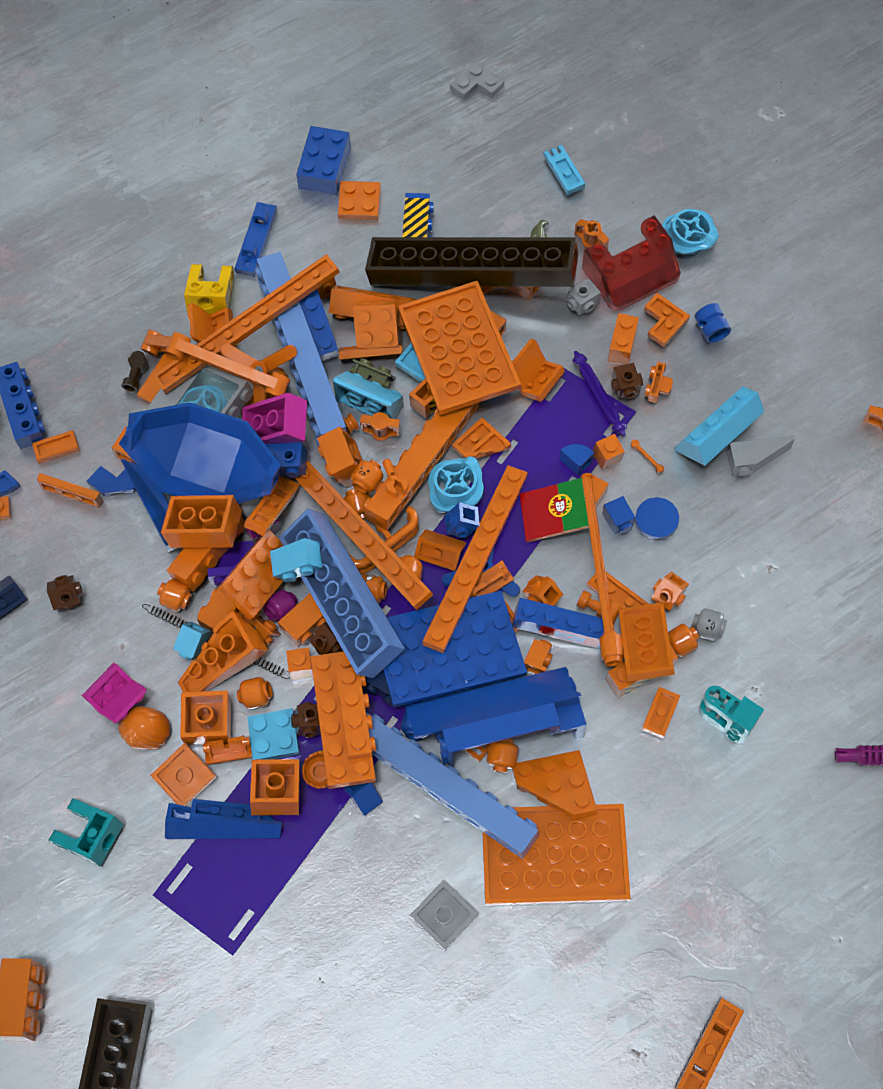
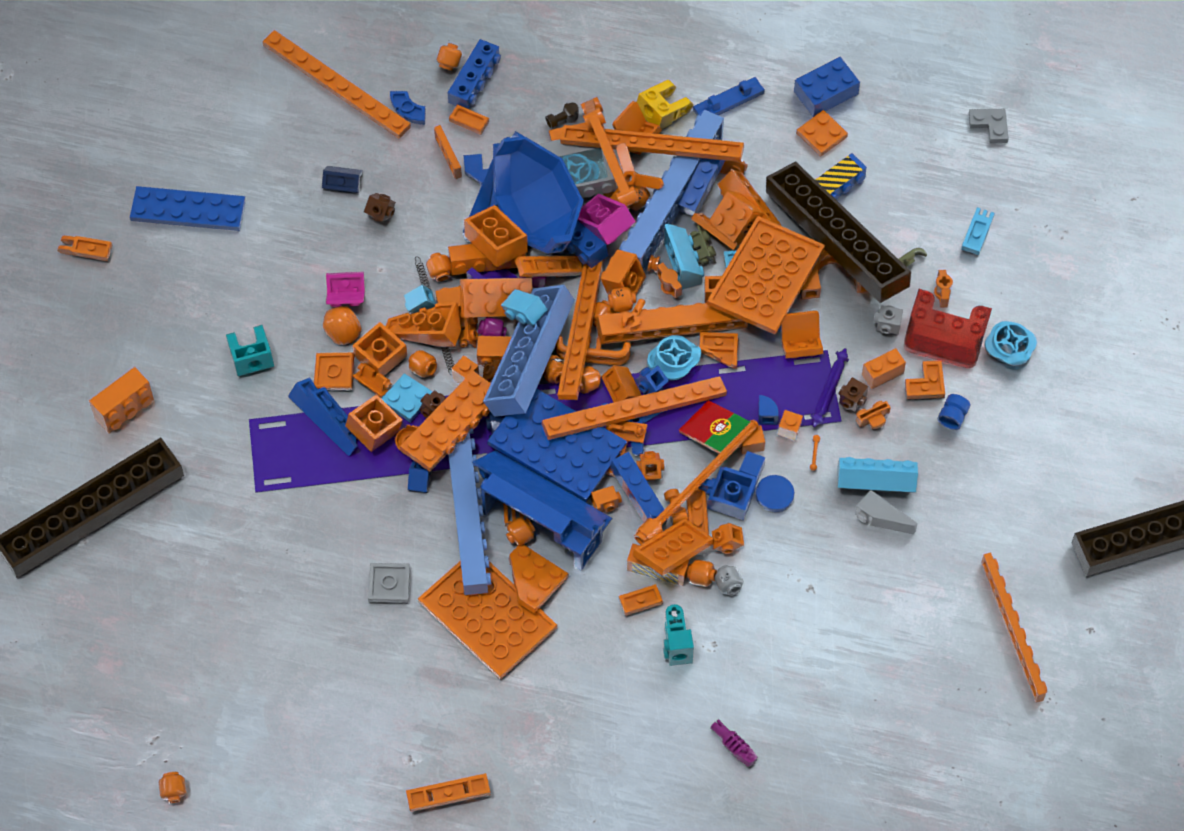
camera: 45 degrees right, 5 degrees down
none -> blue hinge [698,467,757,520]

